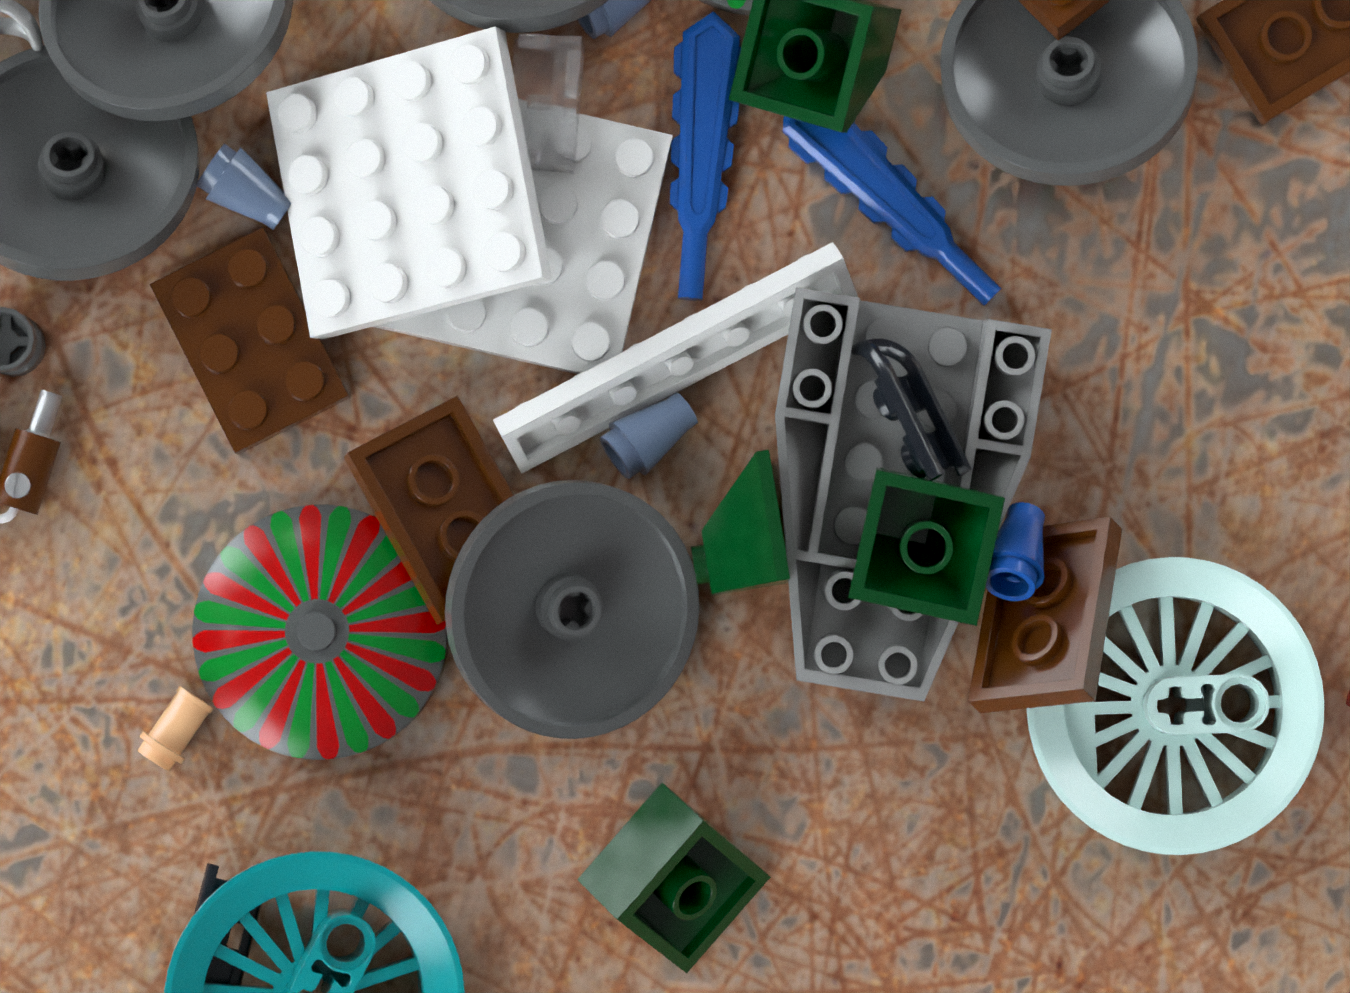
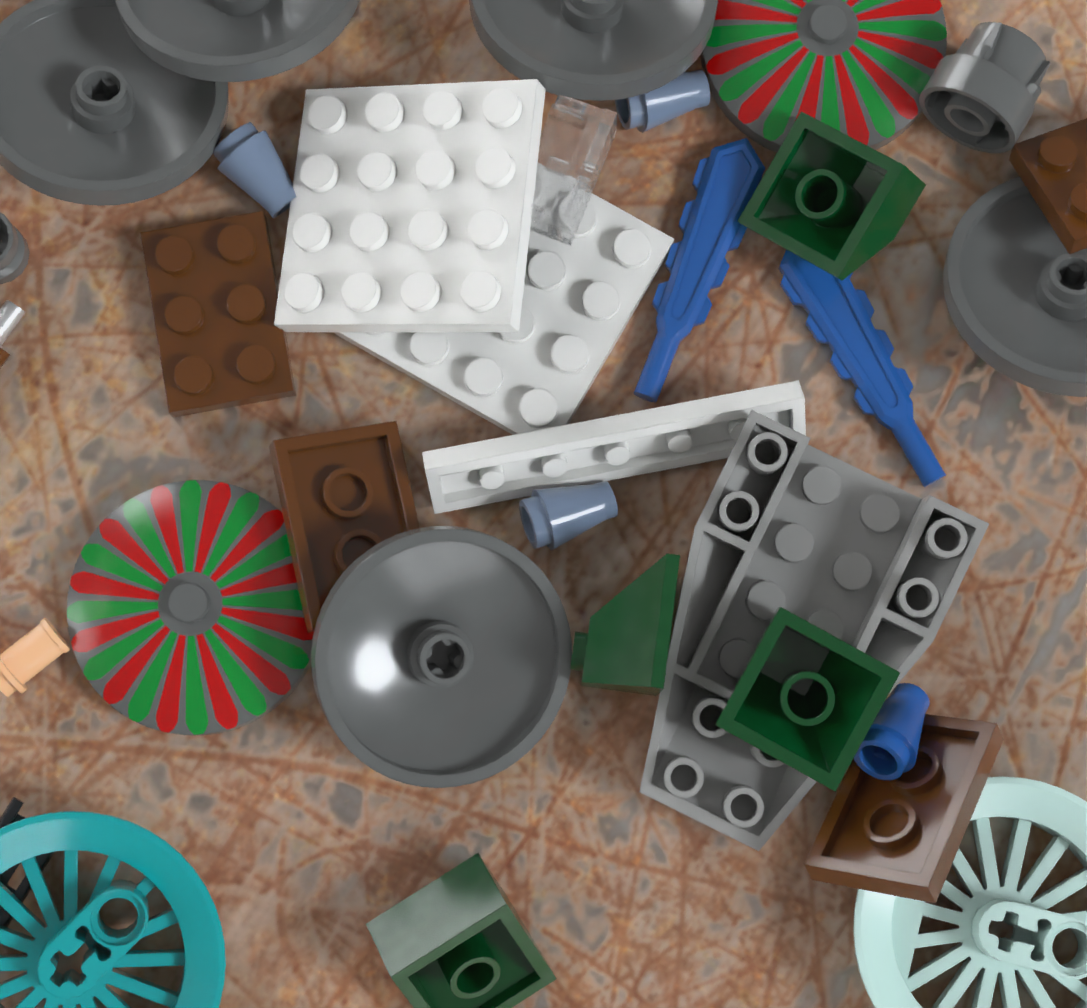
camera: 15 degrees right, 5 degrees down
black piece [851,338,972,481] -> none

